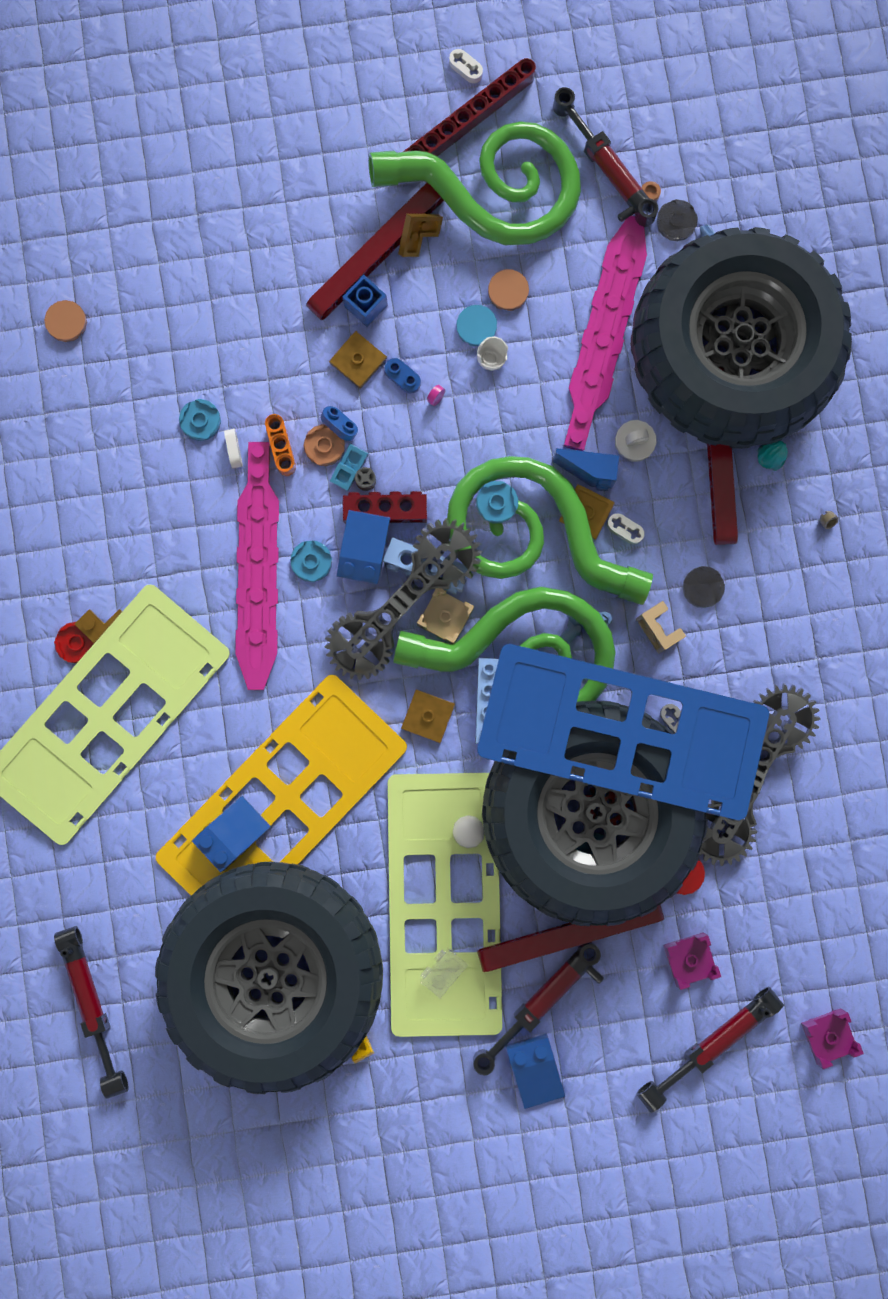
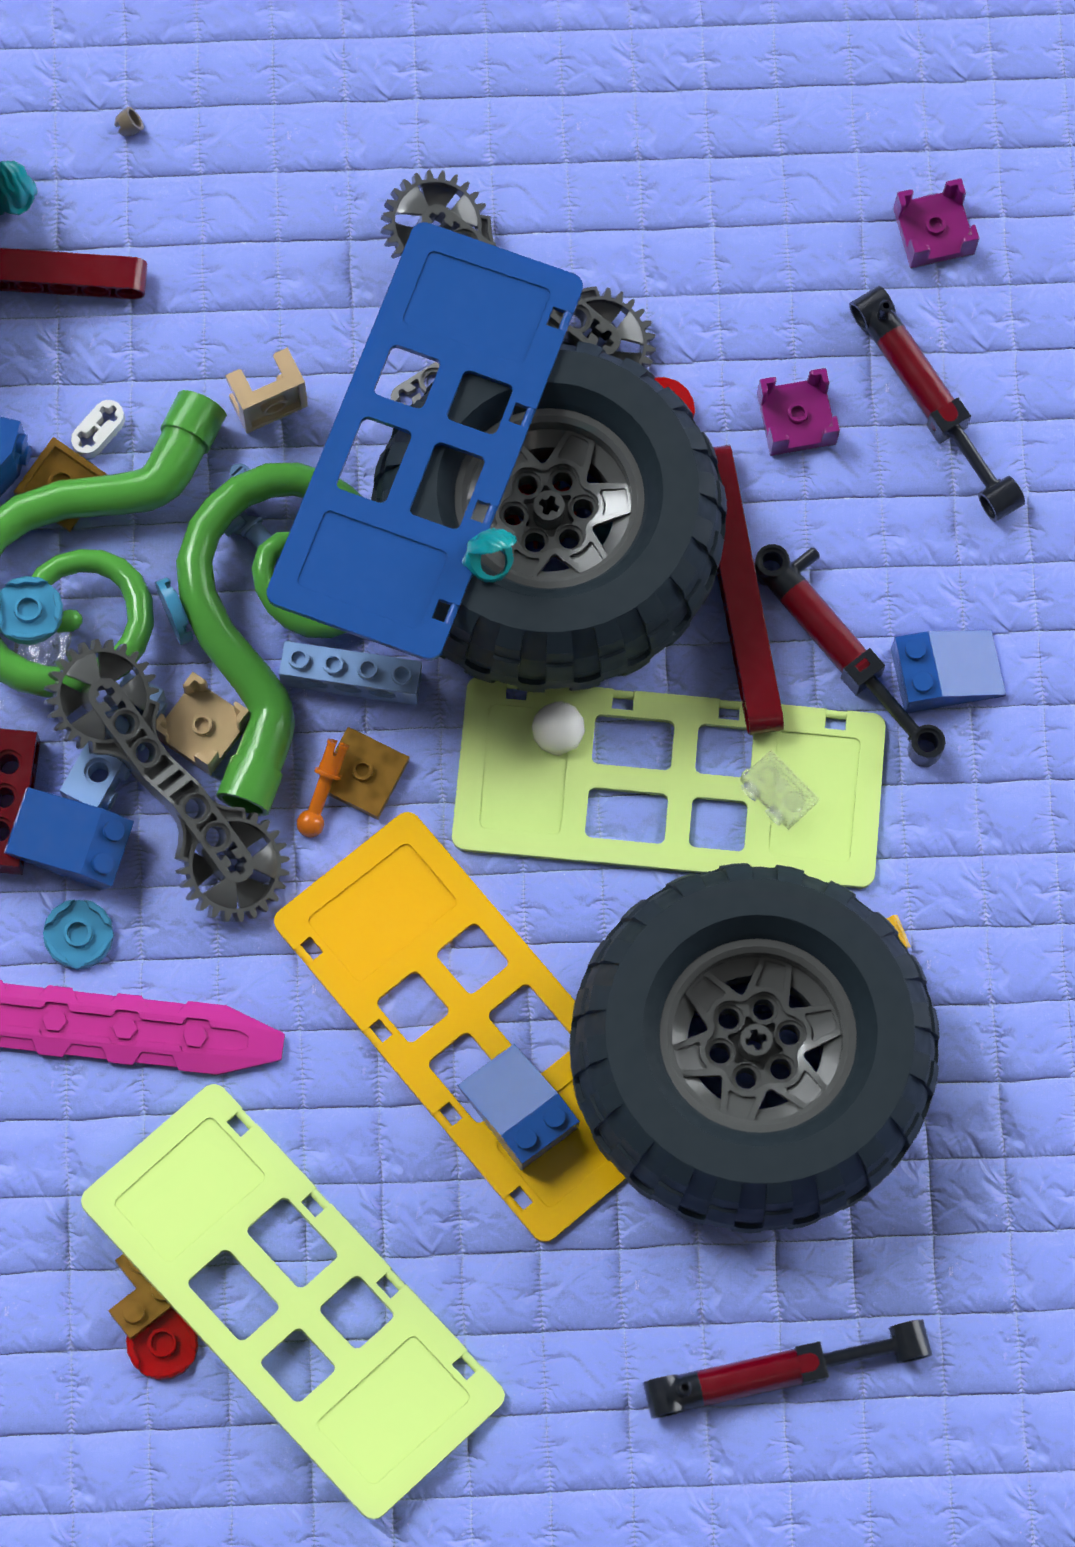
camera: 85 degrees left, 10 degrees down
clear smoke tile [682,566,725,608] -> none
none -> dark azure tile [155,577,194,645]
none -> orange pin [297,739,349,837]
none -> teal piece [462,528,517,583]

